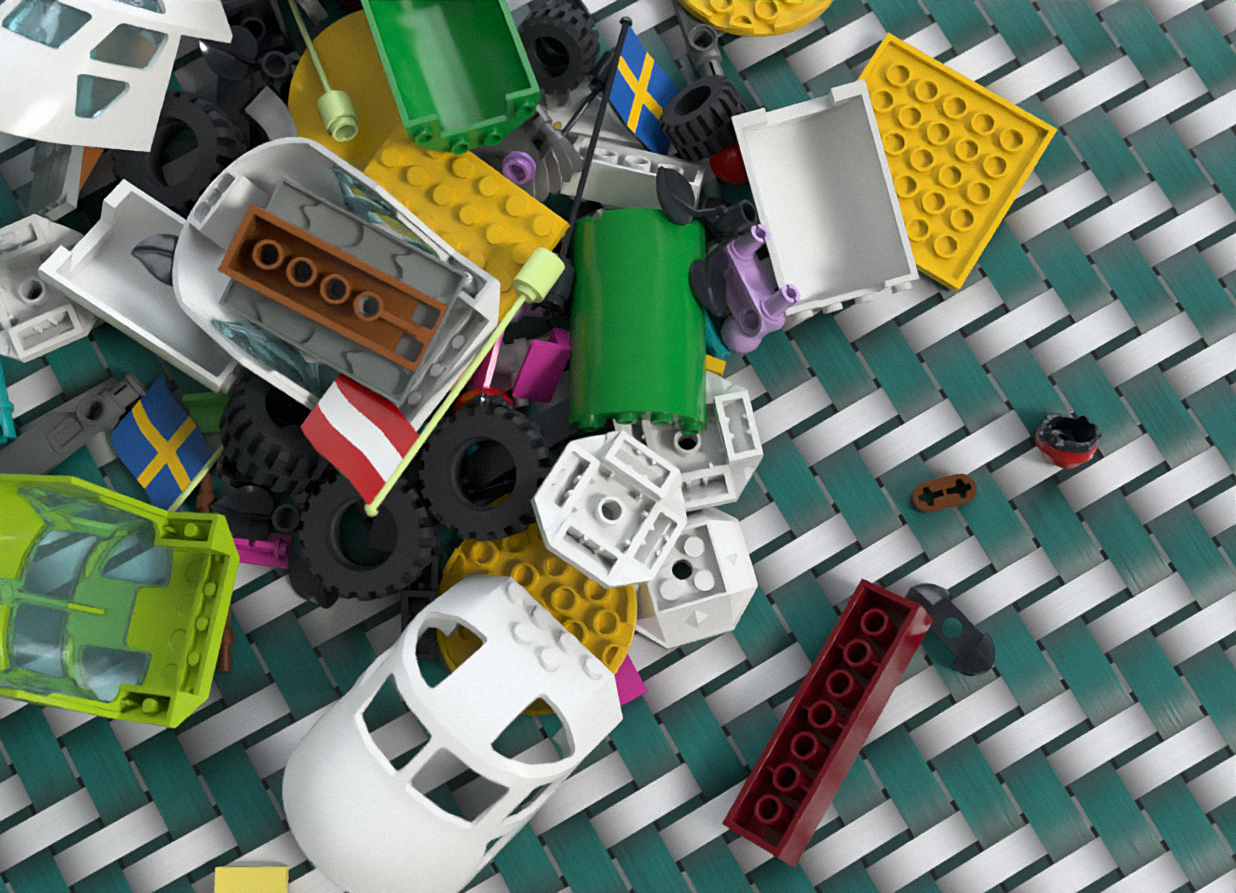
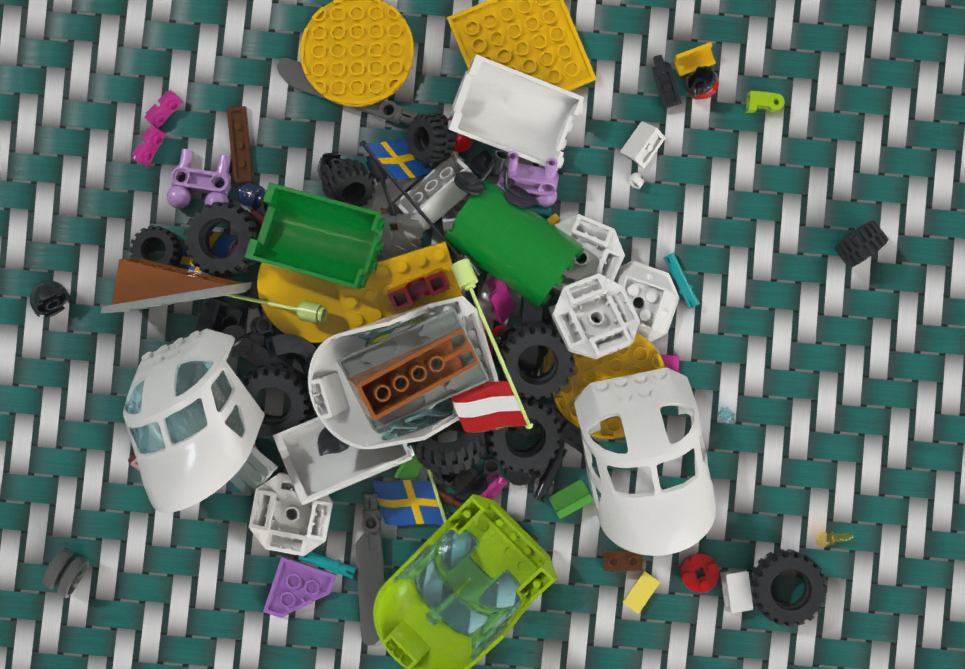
camera: 50 degrees left, 10 degrees up
medium lavender plate [502,151,536,184] -> none
dark red brick [722,578,933,868] -> none
black piece [905,583,995,676] -> none
reddish brown beam [910,474,977,514] -> none
none -> dark red arch [387,267,450,312]
none -> black pin [533,447,568,503]
none -> bright green panel [549,480,594,519]
none -> reddish brown brick [602,549,643,571]
none -> white panel [620,121,666,168]
none -> white hinge [627,172,644,189]
none -> black hinge [652,54,682,110]
none -> teal pin [663,253,700,309]
none -> yellow panel [673,42,716,78]
none -> clear light blue plate [717,407,735,424]
none -> lime leg [745,91,785,113]
none -> black tyre [834,220,889,268]

